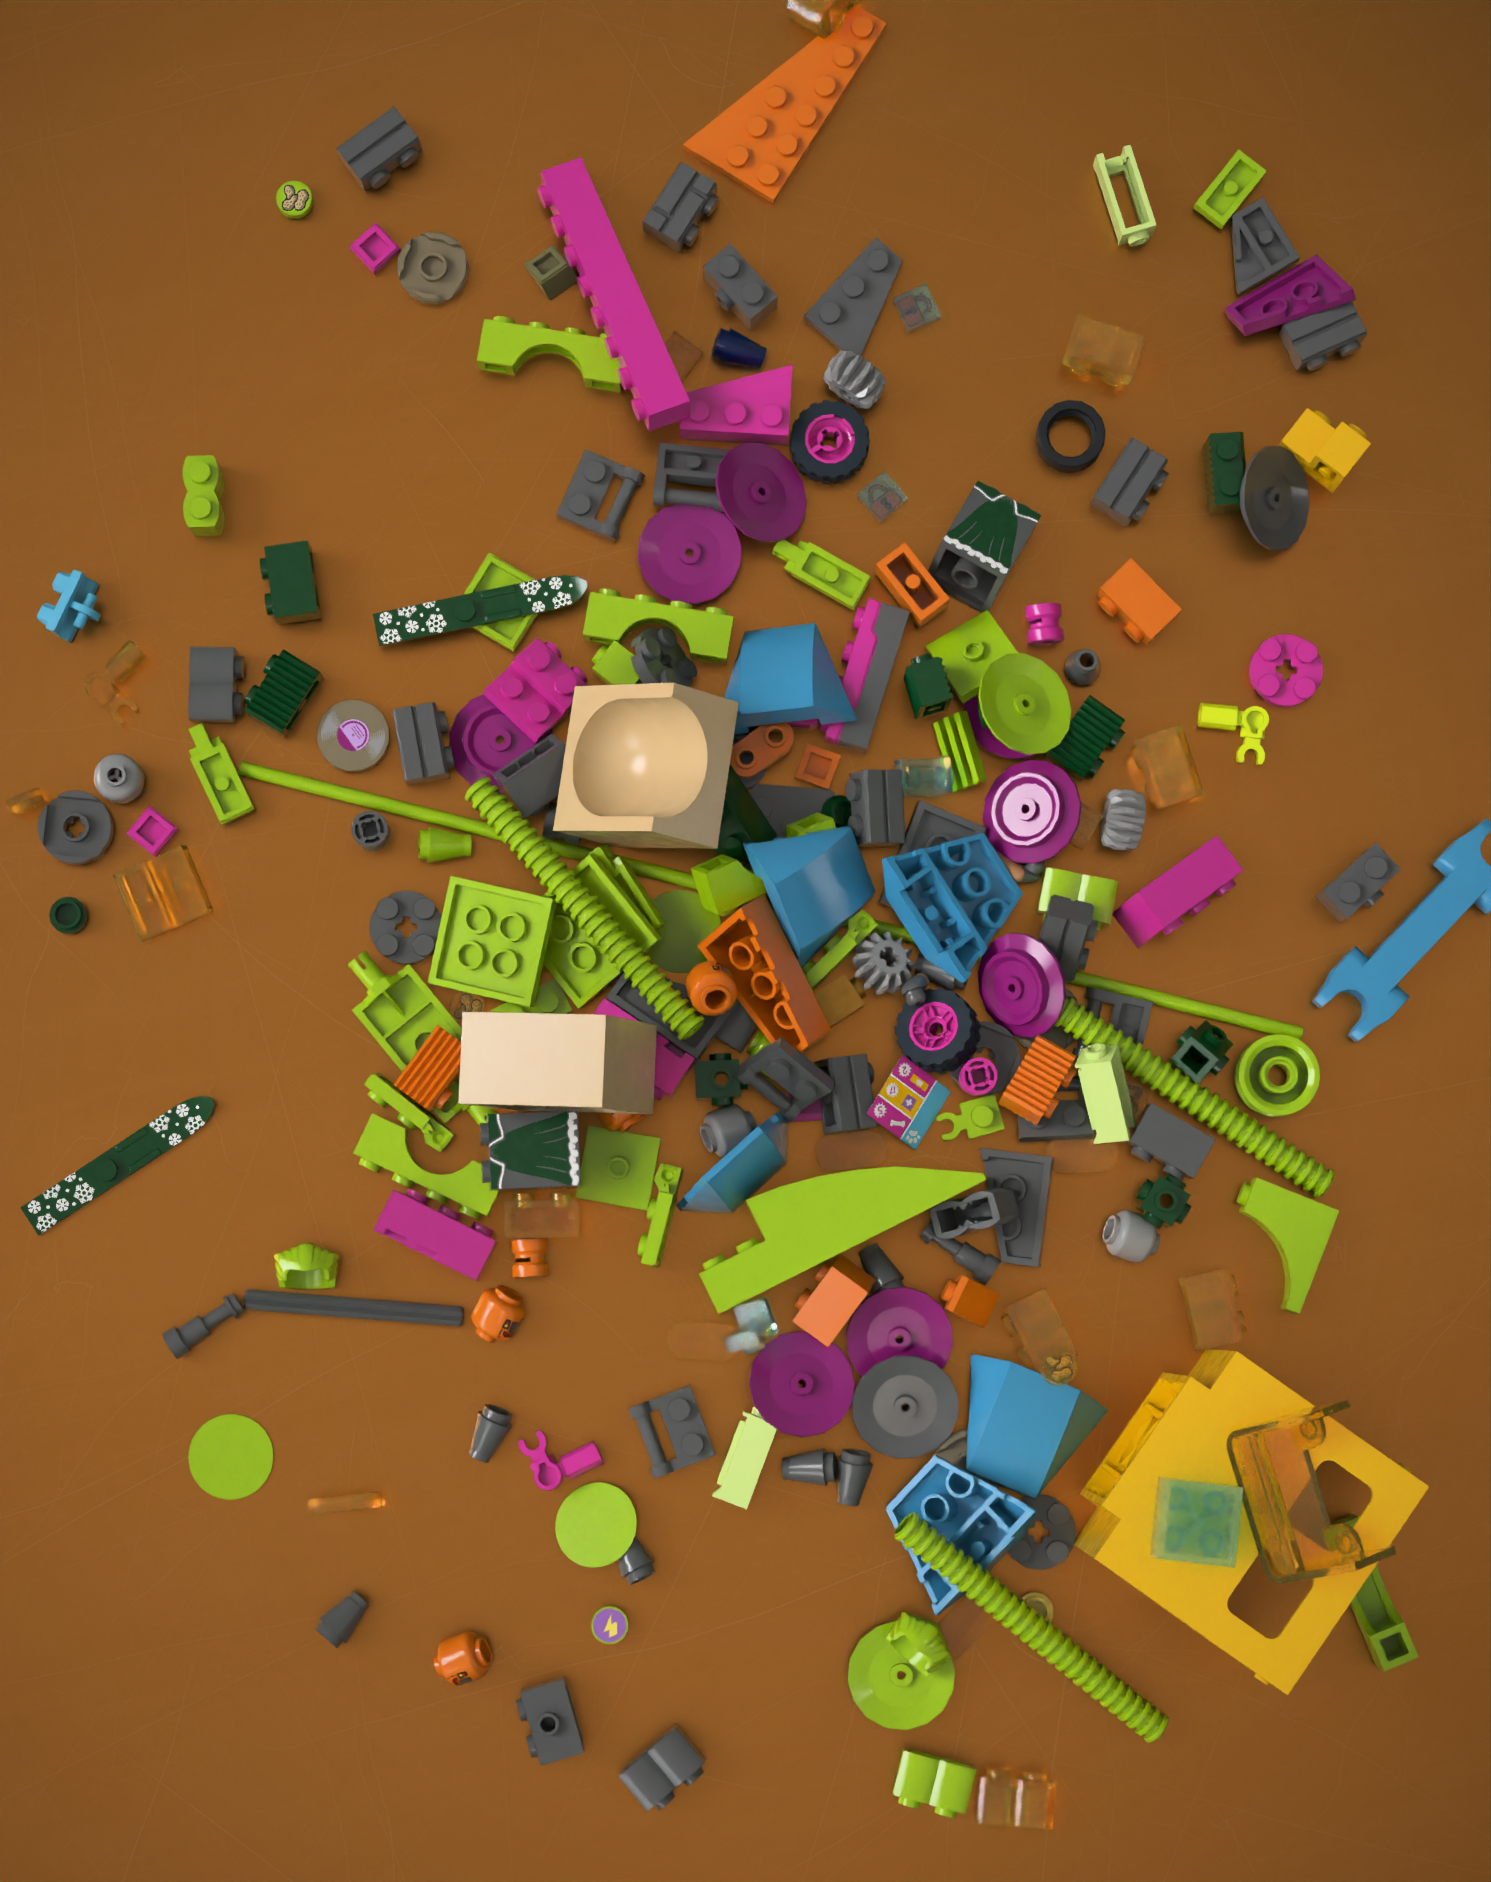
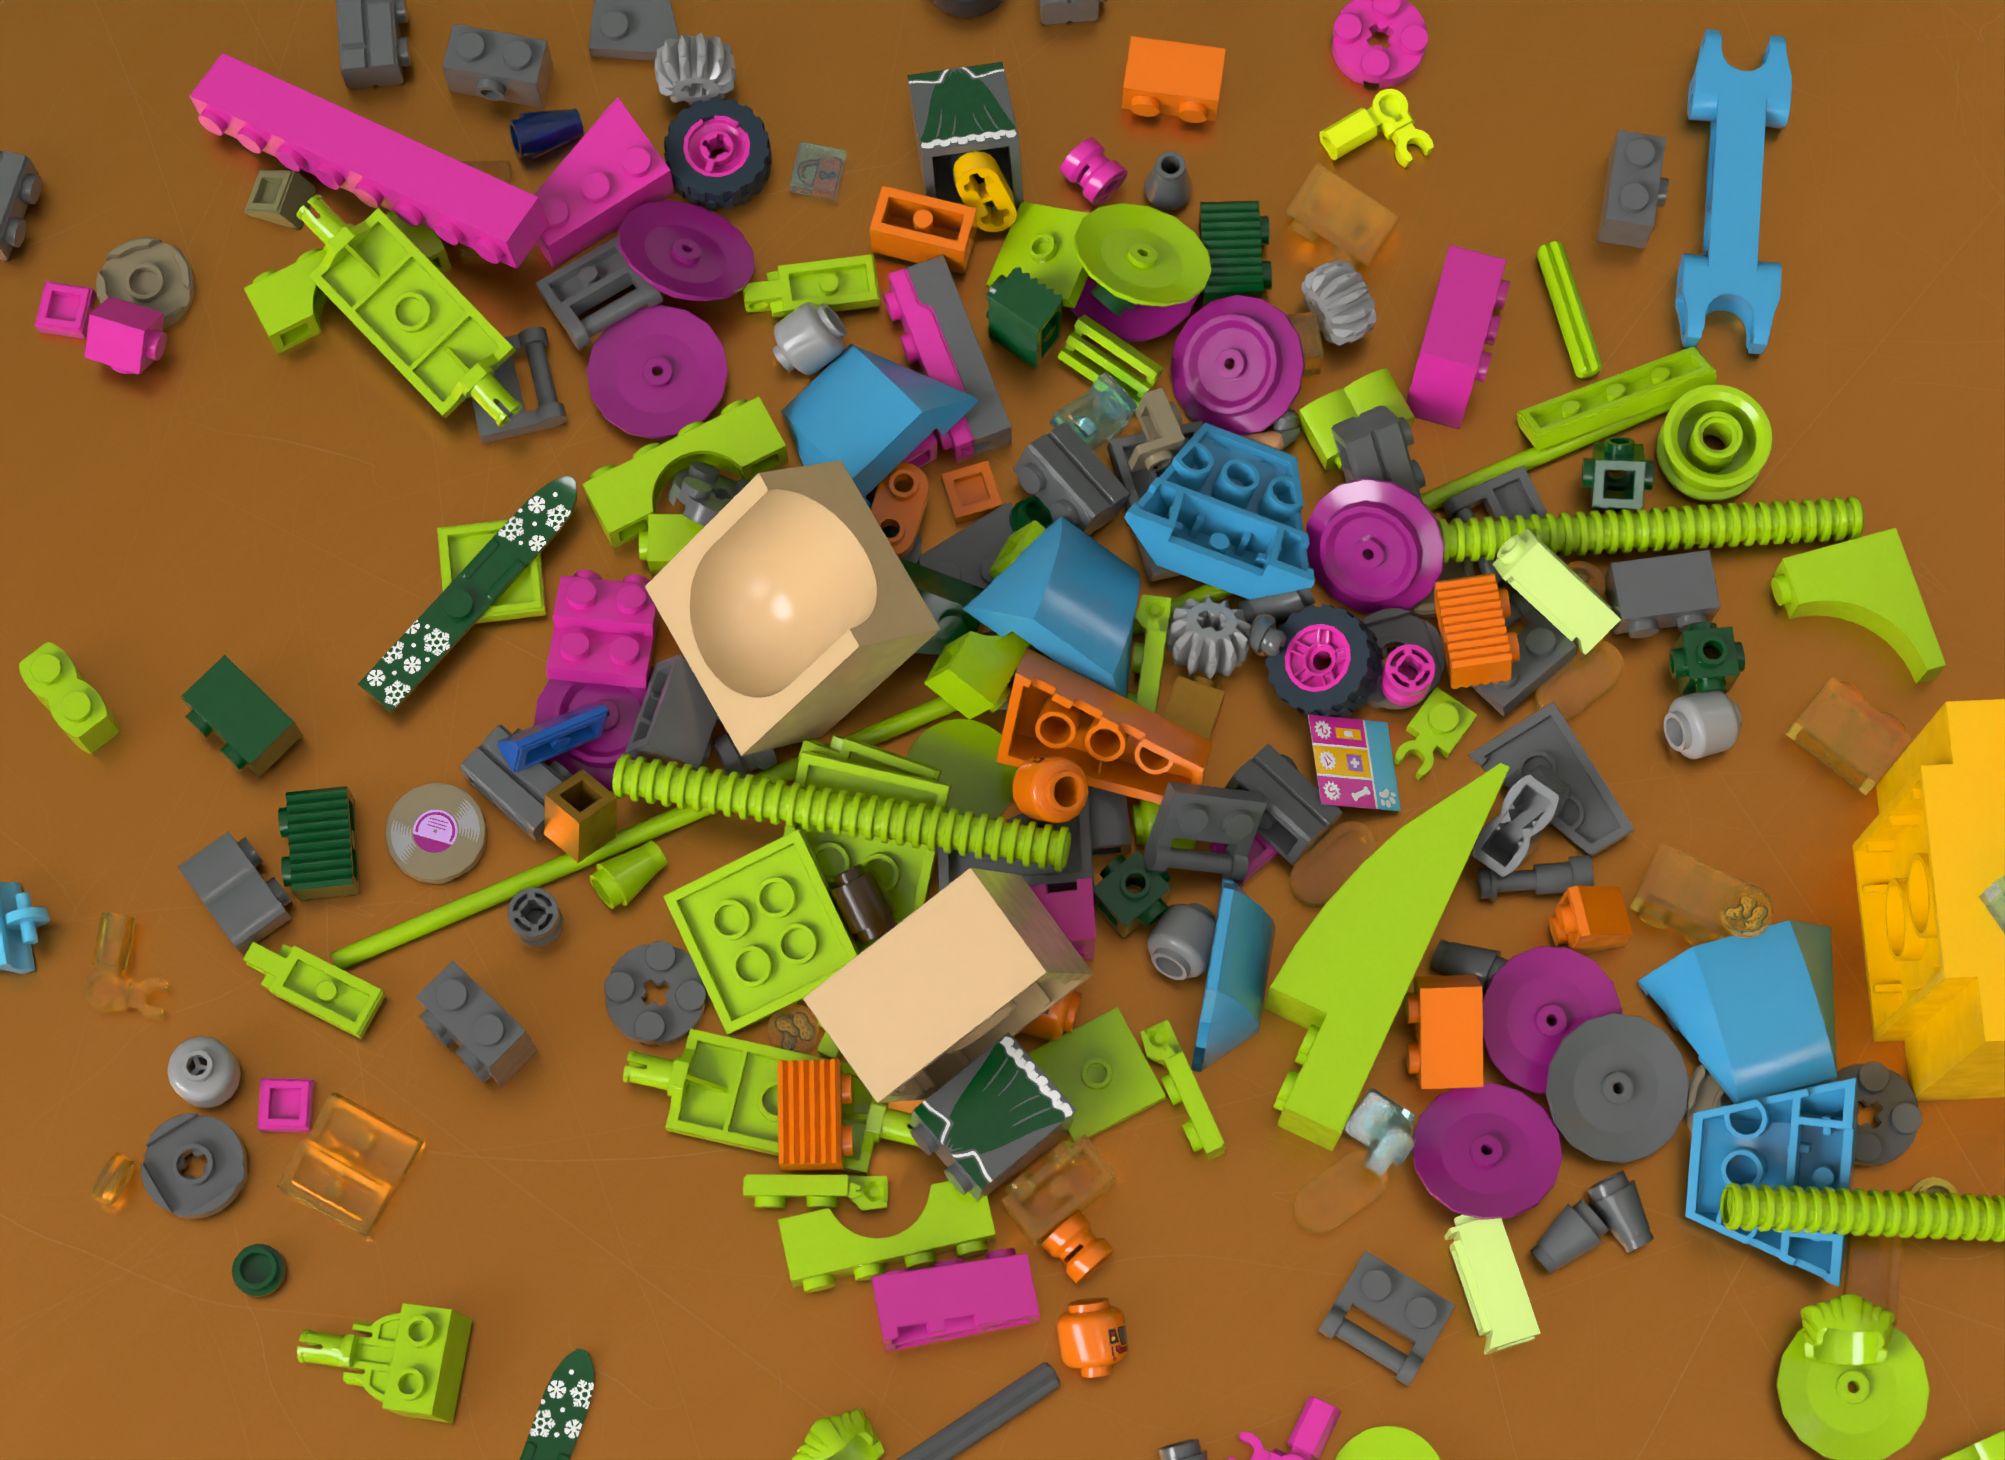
camera: 35 degrees left, 10 degrees down
none -> dark pink brick [84,297,167,375]
none -> lime plate [296,194,523,427]
none -> lime brick [297,1303,473,1423]
none -> dark grey brick [416,961,538,1087]
none -> blue slope [498,704,608,772]
none -> pearl gold brick [544,769,617,863]
none -> light grey head [772,302,847,375]
none -> dark brown brick [829,864,898,944]
none -> yellow beam [953,151,1017,232]
none -> dark tan bracket [1128,387,1185,472]
none -> lime tile [1516,346,1718,451]
none -> lime axle [1537,241,1603,379]

